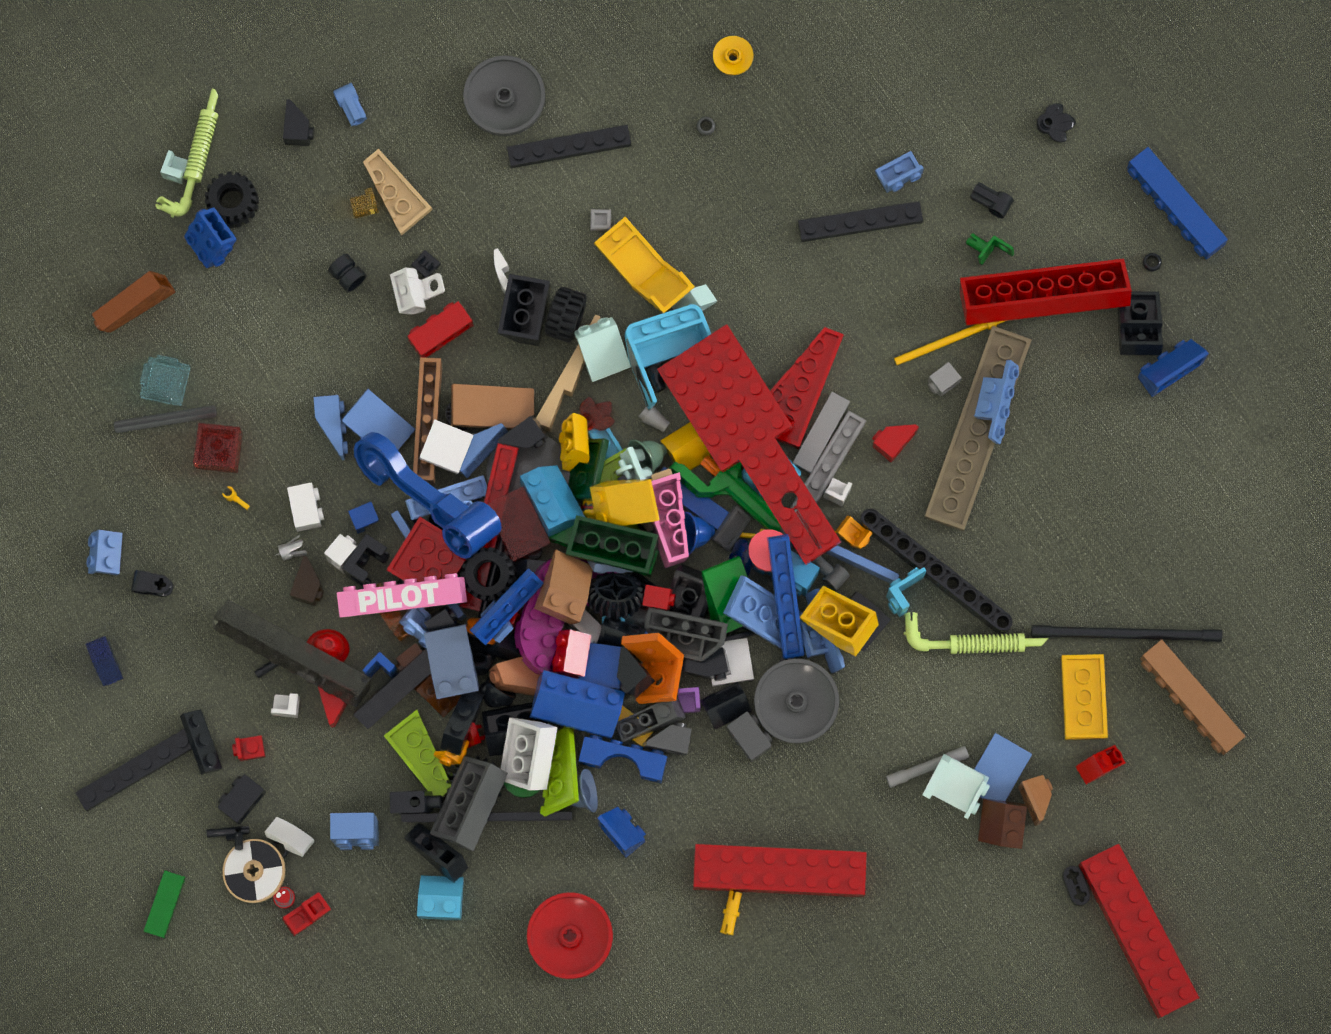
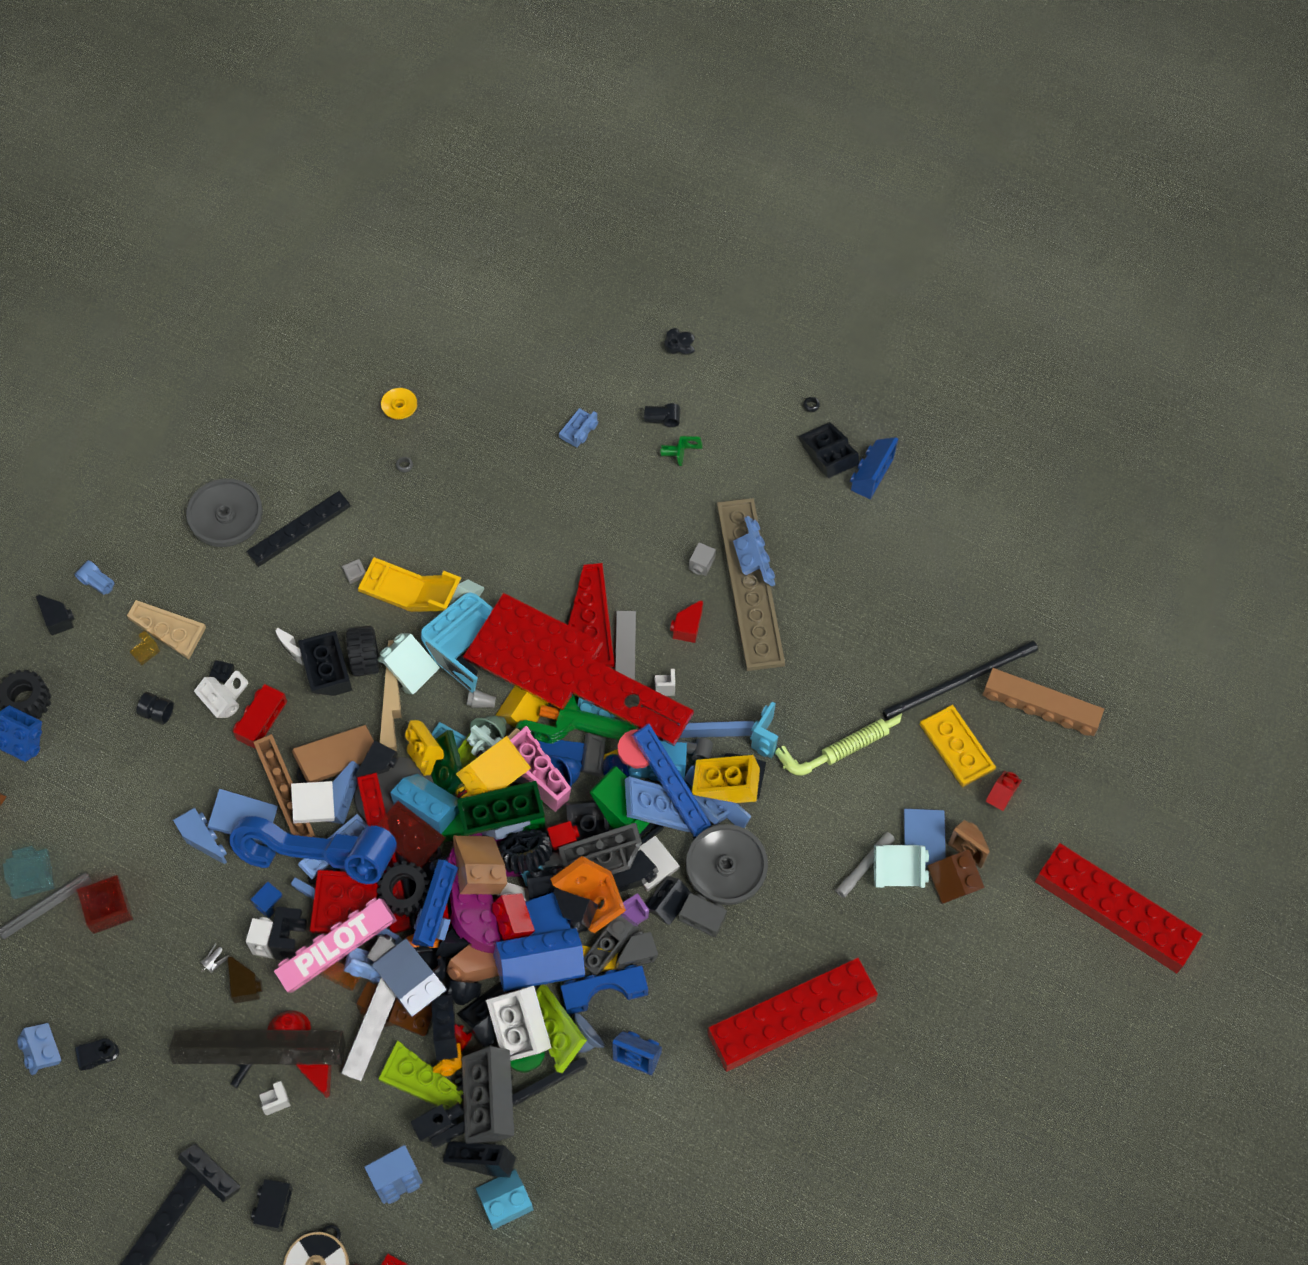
camera: 30 degrees left, 15 degrees down
clear blue slope [85,636,124,686] -> none
black hose [206,826,250,850] -> none
yellow hand [222,486,250,510] -> none
red bracket [232,735,265,762] -> none
white slope [265,817,314,857] -> none
white brick [287,482,324,532] -> none
blue panel [362,652,398,680] -> none
red dish [527,893,613,979] -> none
clear red plate [579,397,615,431] -> none
yellow pin [720,890,743,936] -> none
light grey tile [790,411,866,525] -> none
black plate [798,201,923,242] -> none
light orange bracket [835,516,873,549] -> none
black beam [860,509,1013,634] -> none
yellow bar [894,320,1008,365] -> none
red brick [960,259,1132,325] -> none
black beam [1062,866,1090,906] -> none
blue brick [1127,147,1228,260] -> none

